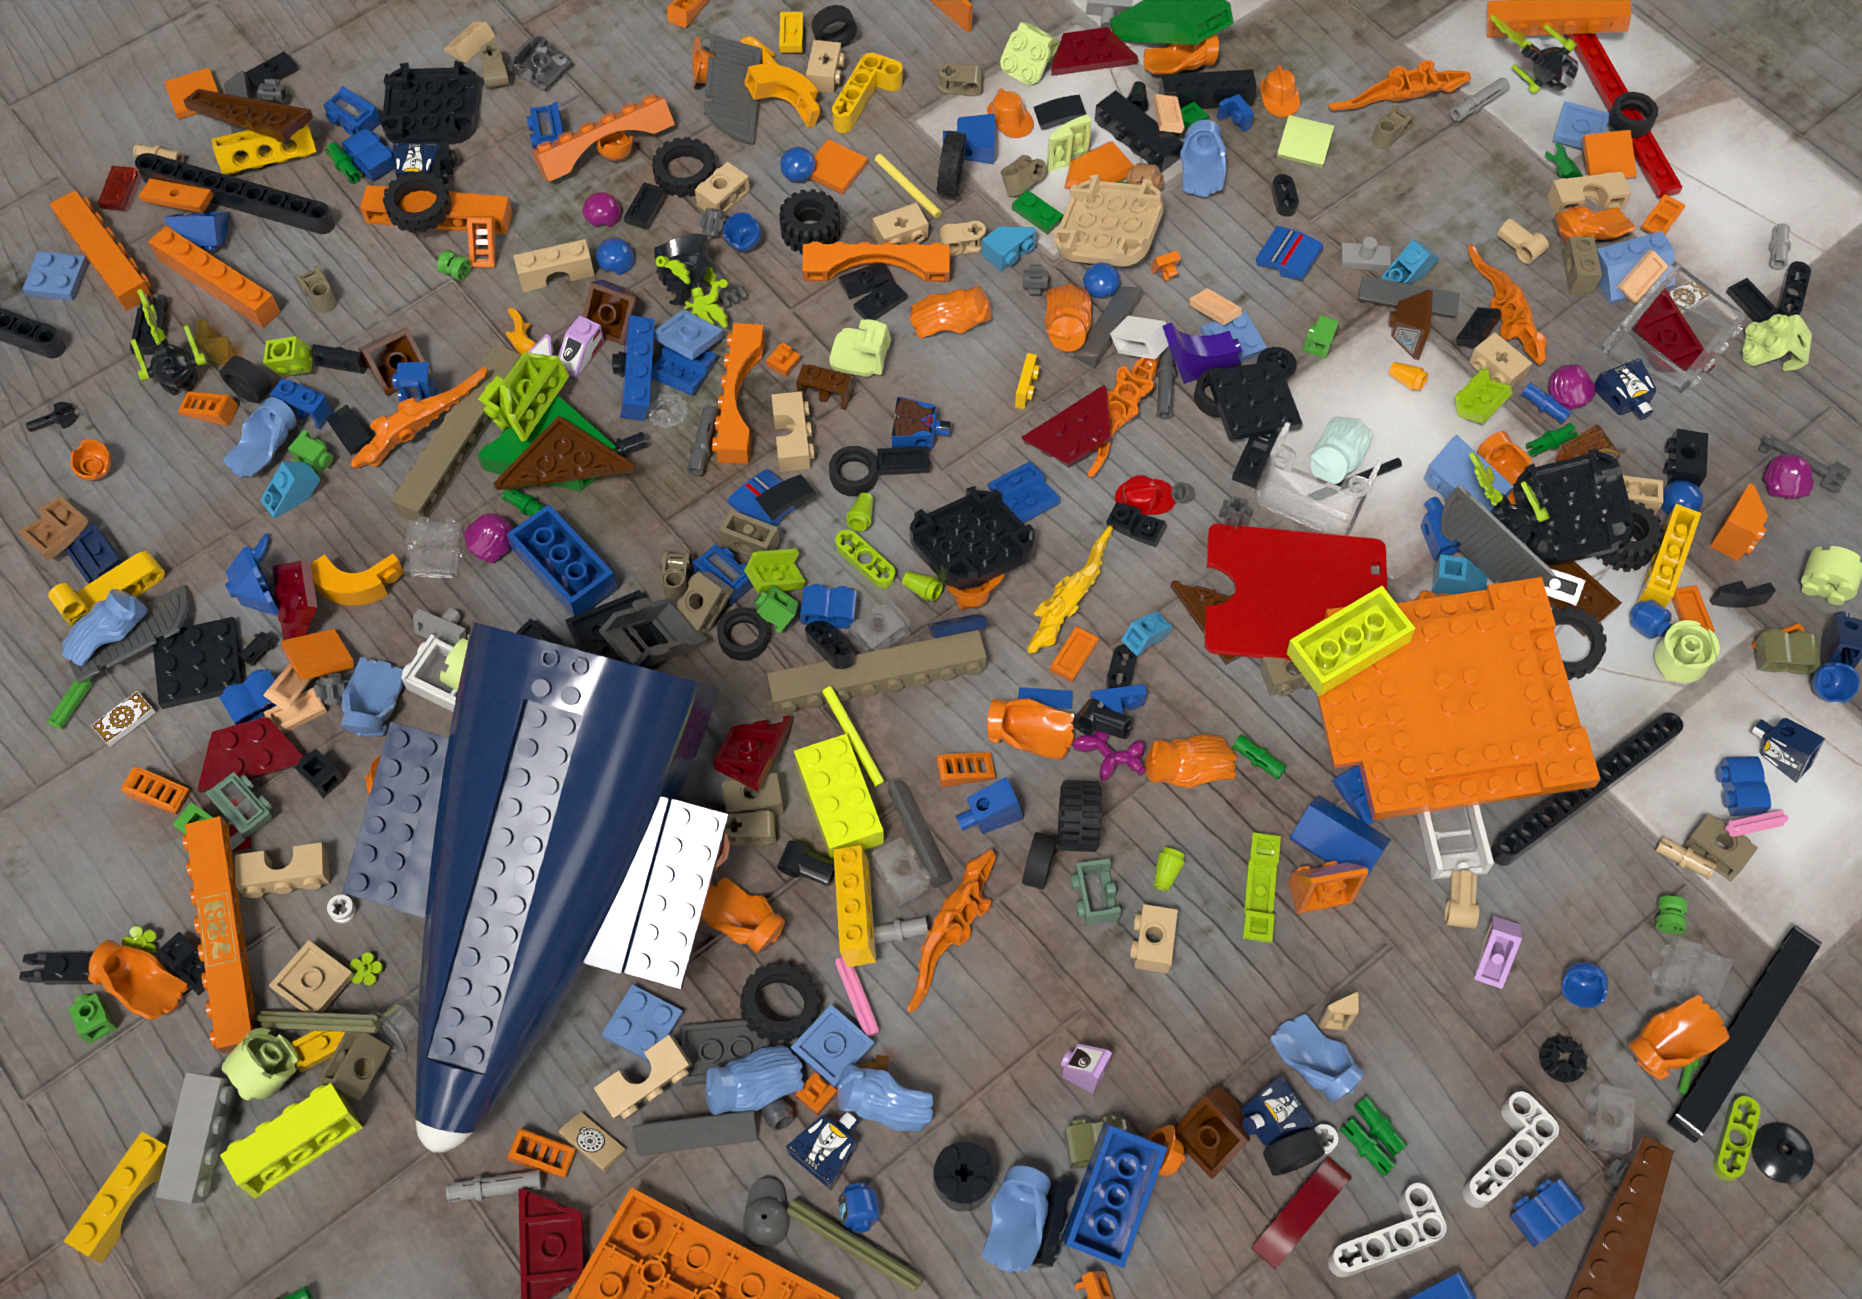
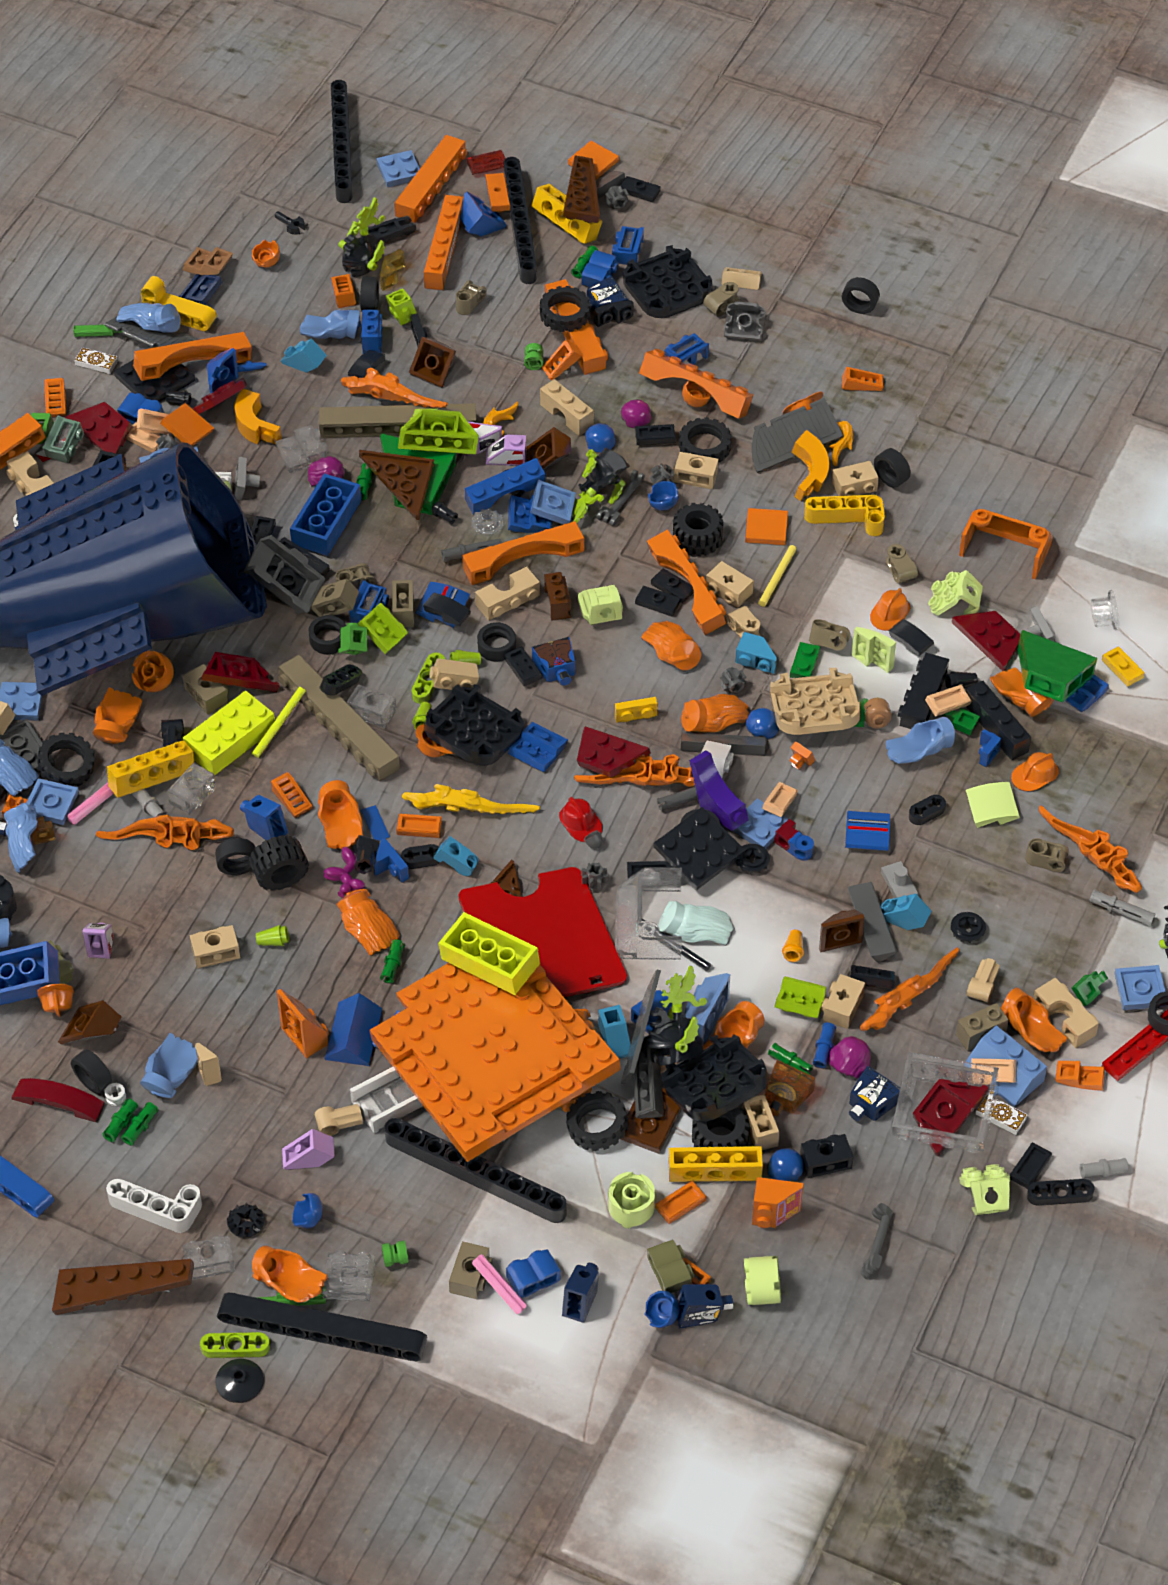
camera: 65 degrees right, 10 degrees down
tan pin [133,143,184,162] -> none
bright green brick [288,430,333,475] -> none
blue window [392,362,439,402] -> none
dark tan piece [725,810,776,847] -> none
orange tile [766,343,801,378] -> none
yellow plate [779,12,803,53] -> none
blue hair [780,146,816,182] -> none
blue brick [800,584,857,629] -> none
dark grey slope [888,780,952,888] -> none
dark blue plate [928,613,988,638] -> none
black tyre [937,131,966,198] -> none
blue torso [943,114,995,164] -> none
orange tile [1064,141,1134,189] -> none
sand green window [1071,858,1121,925] -> none
black slope [1106,502,1167,547] -> none
dark blue torso [1242,1075,1315,1146] -> none
lime slope [1243,832,1281,943] -> none
bright green brick [1302,315,1339,358] -> none
white beam [1328,1183,1447,1278] -> none
blue brick [1509,1178,1586,1248] -> none
orange tile [1582,130,1637,179] -> none
blue head [1630,600,1672,639] -> none
tan pin [1655,836,1717,880] -> none
black slope [1709,580,1776,608] -> none
magenta hair [1763,454,1814,499] -> none
none -> orange arch [133,332,252,381]
none -> tan brick [429,658,479,690]
none -> leg [774,819,814,861]
none -> black gear [950,912,986,943]

